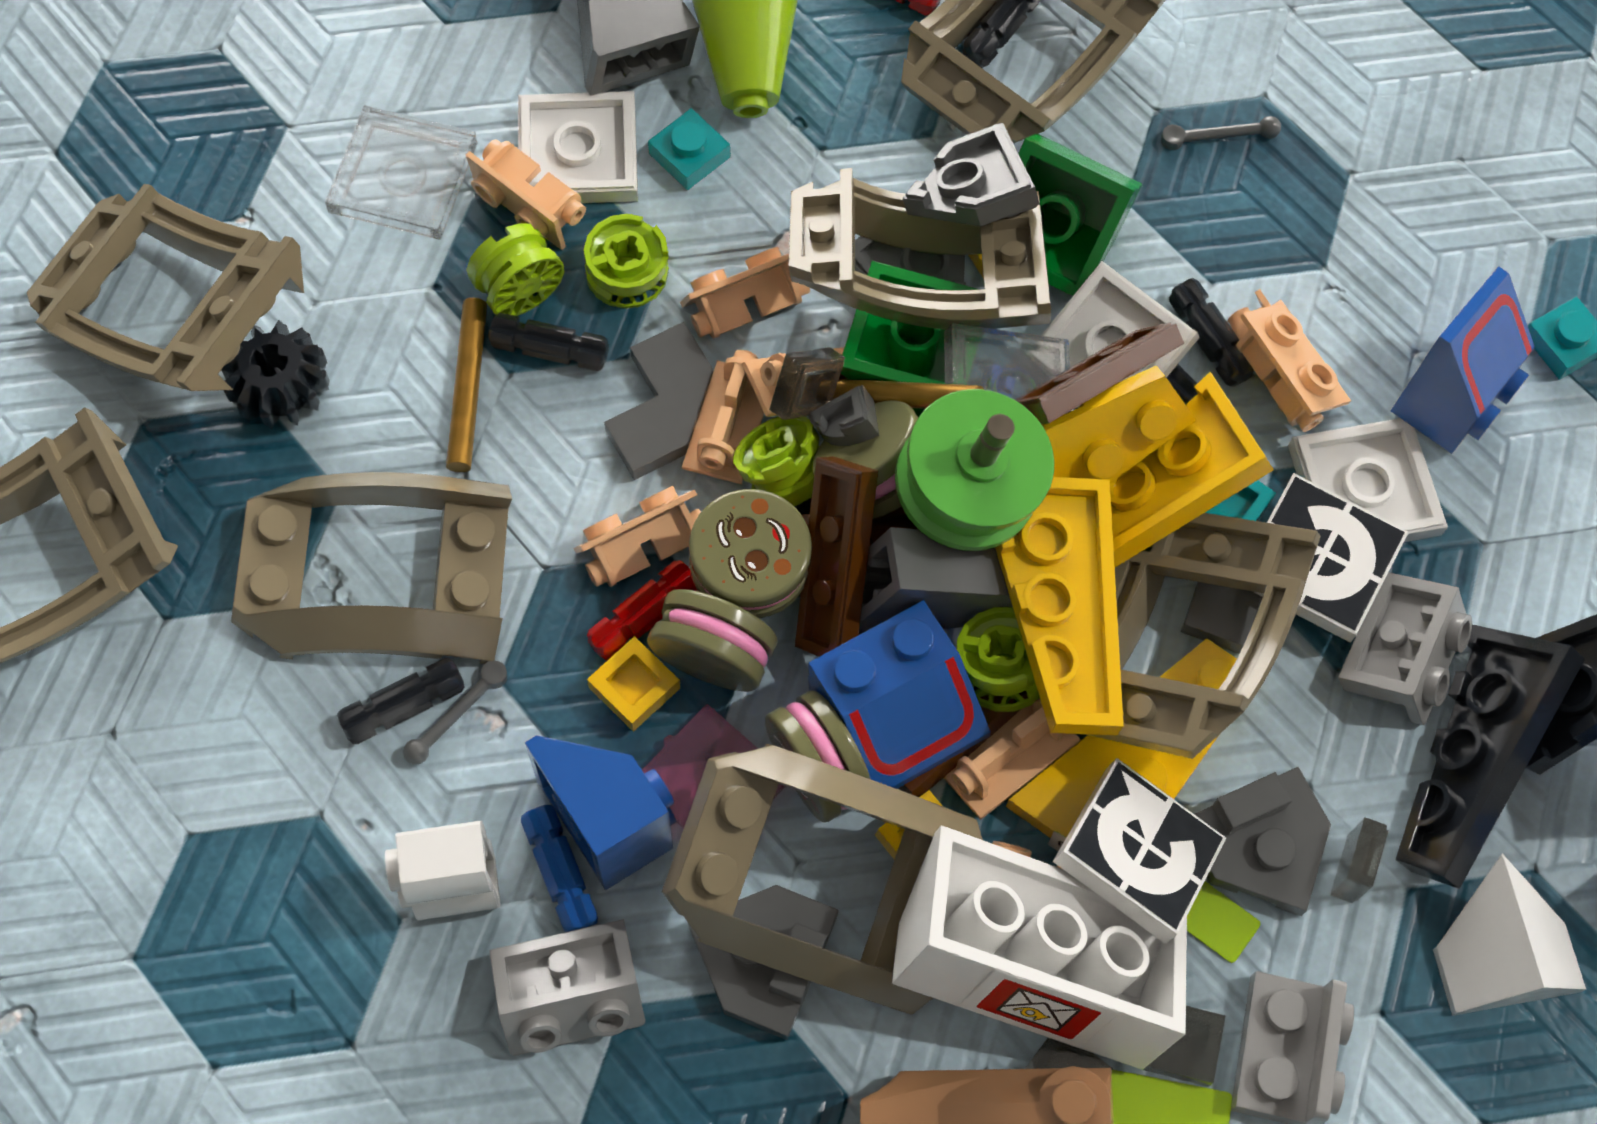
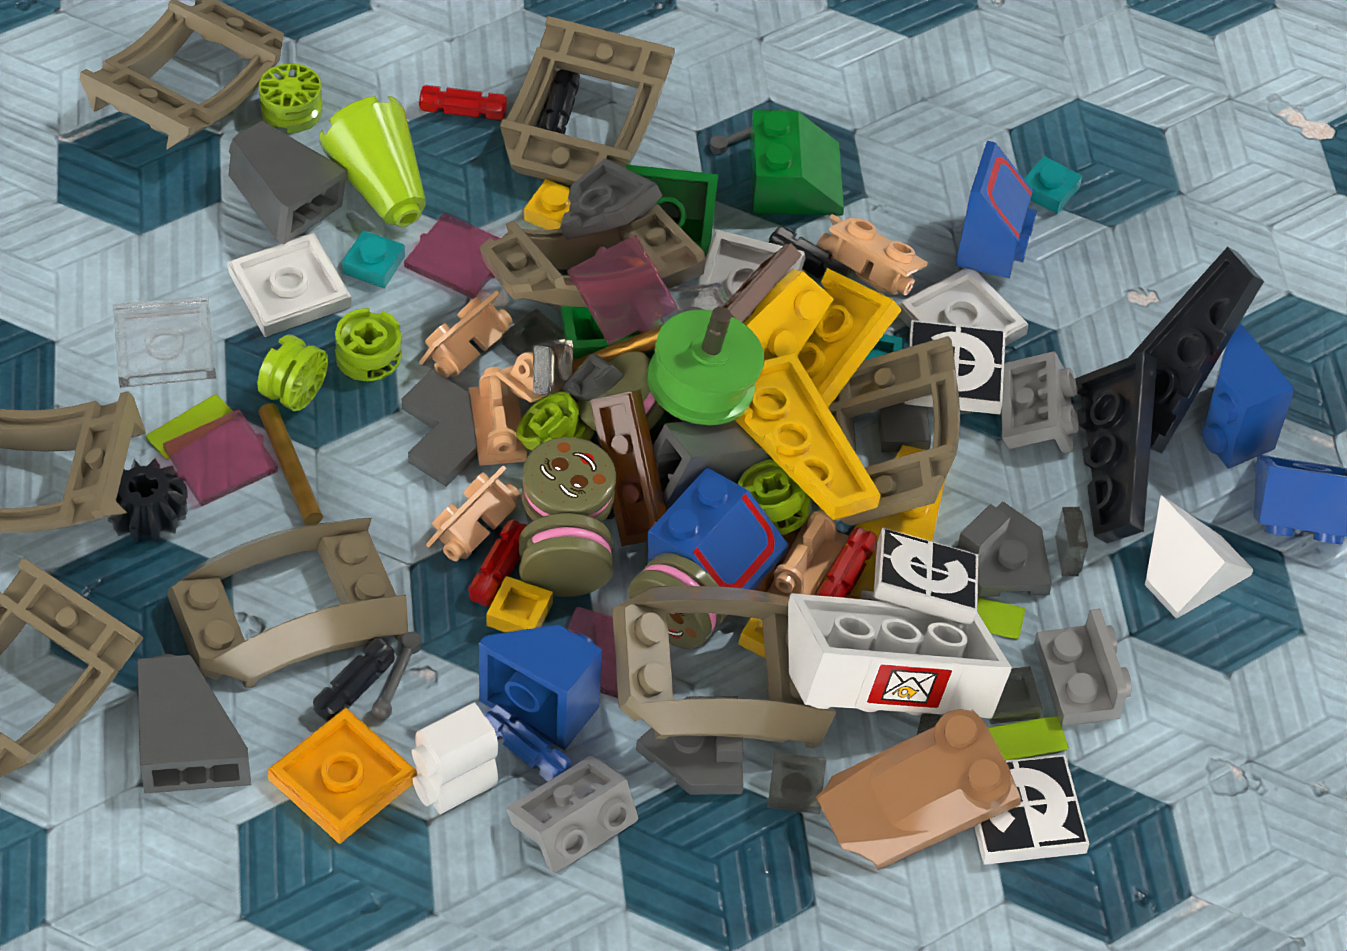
camera: 25 degrees left, 15 degrees down
light nougat hinge [465,139,586,250] -> none
black axle [489,313,609,371] -> none
none -> dark grey slope [138,654,251,794]
none -> lime sticker [146,394,237,459]
none -> clear pink piece [163,409,278,507]
none -> light orange tile [267,707,417,844]
none -> clear pink piece [404,213,500,299]
none -> clear smoke tile [502,309,566,357]
none -> yellow plate [524,179,571,230]
none -> clear pink piece [567,234,678,346]
none -> green slope [749,110,844,215]
none -> clear smoke plate [767,752,826,814]
none -> red axle [816,527,877,598]

